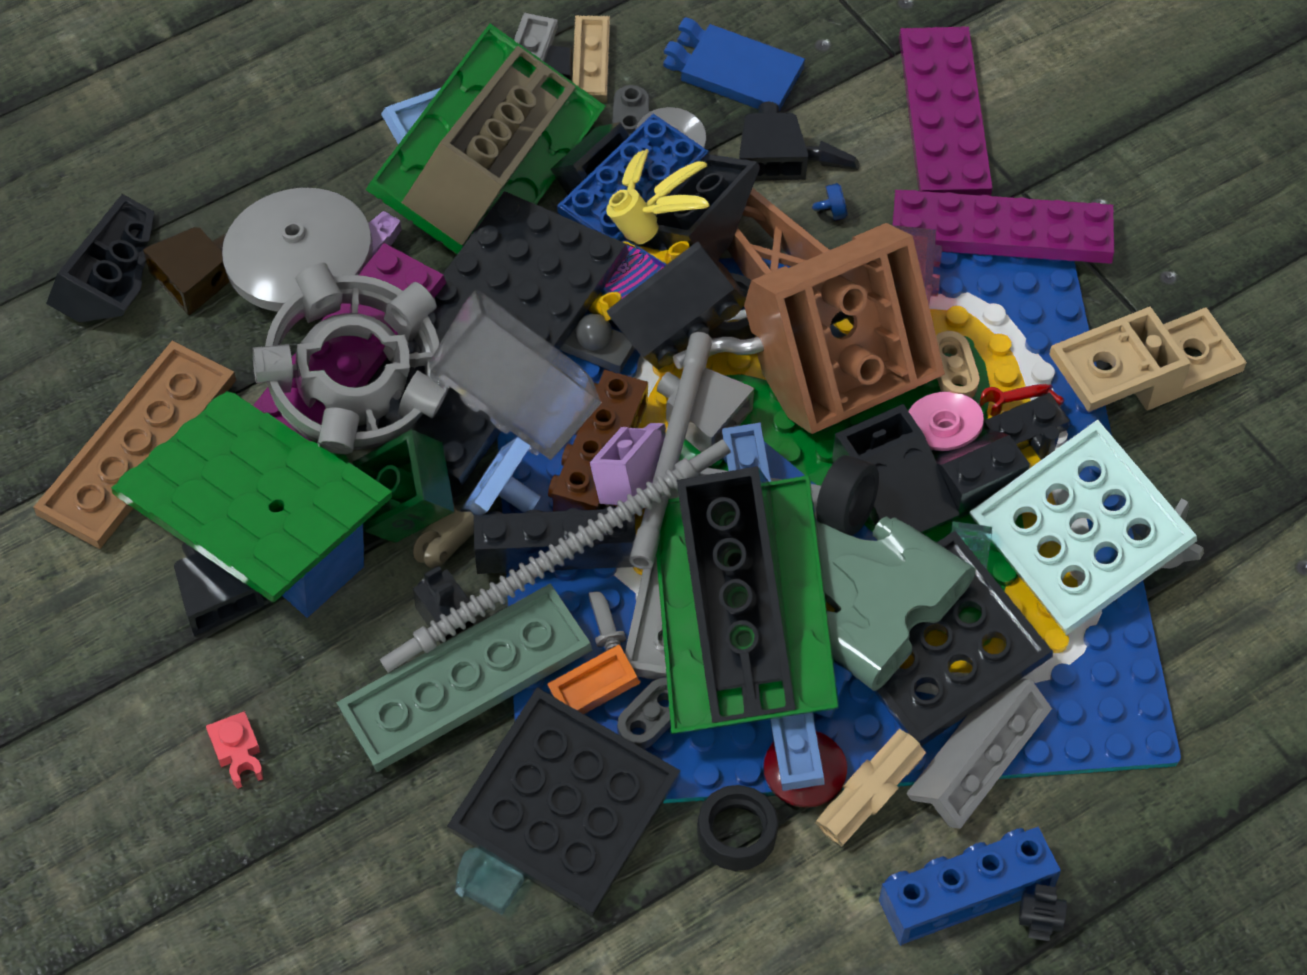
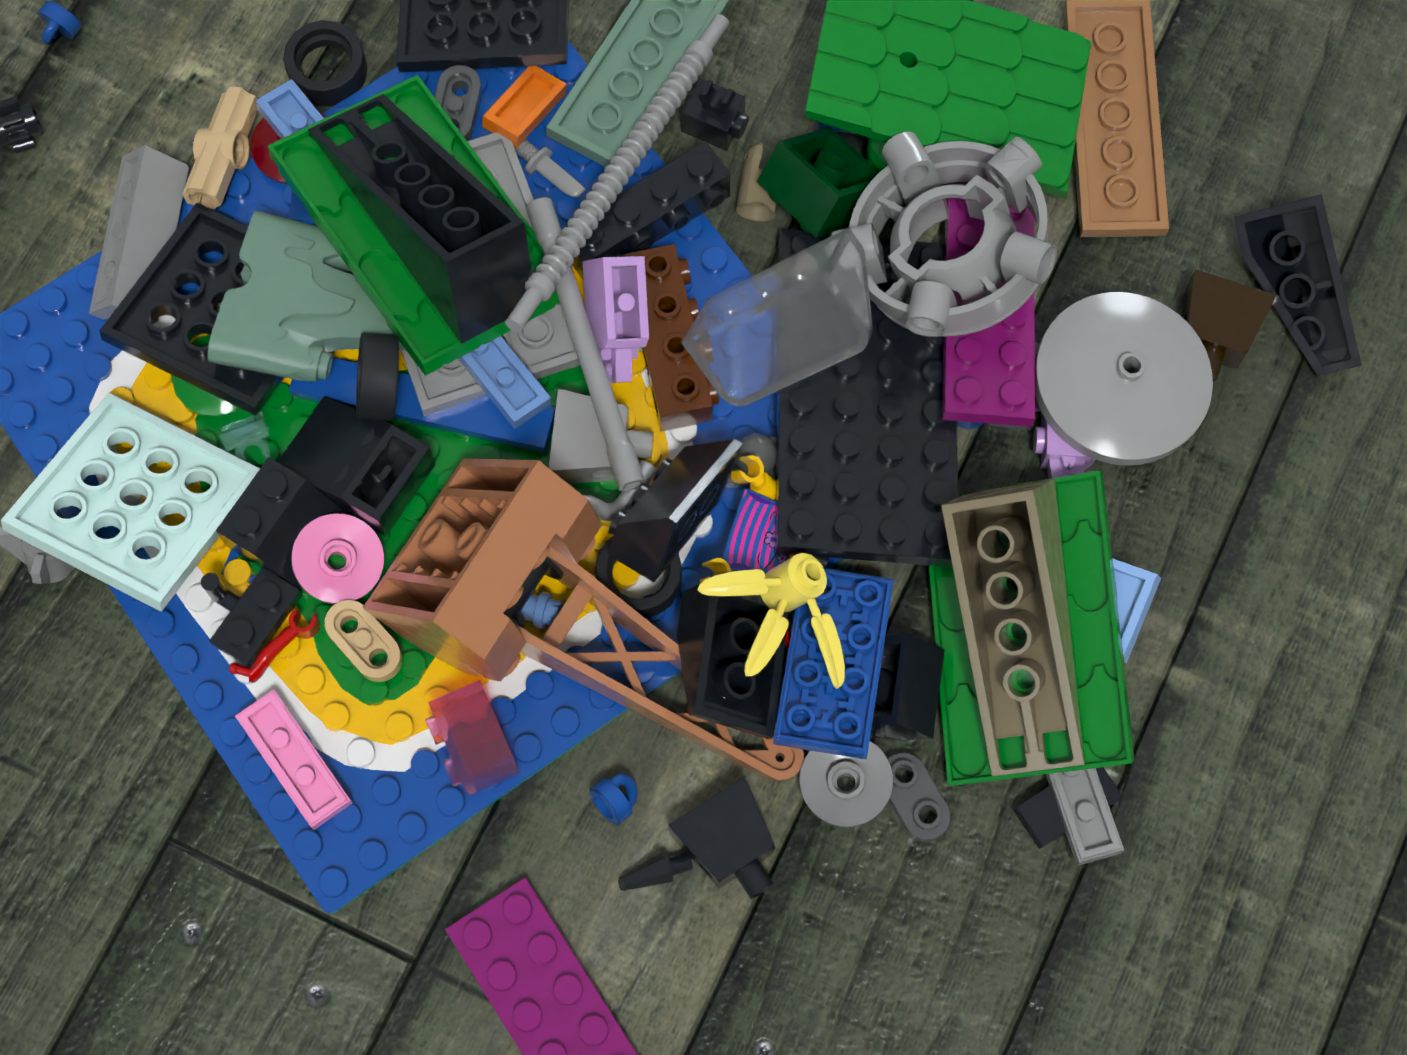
camera: 150 degrees right, 15 degrees up
light blue tile [460,437,541,515] -> none
tan tile [572,16,610,103] -> none
blue tile [663,18,805,111] -> none
blue brick [879,827,1061,945] -> none
magenta plate [892,190,1114,264] -> none
tan bracket [1049,306,1247,412] -> none
none -> bright pink tile [235,689,352,830]

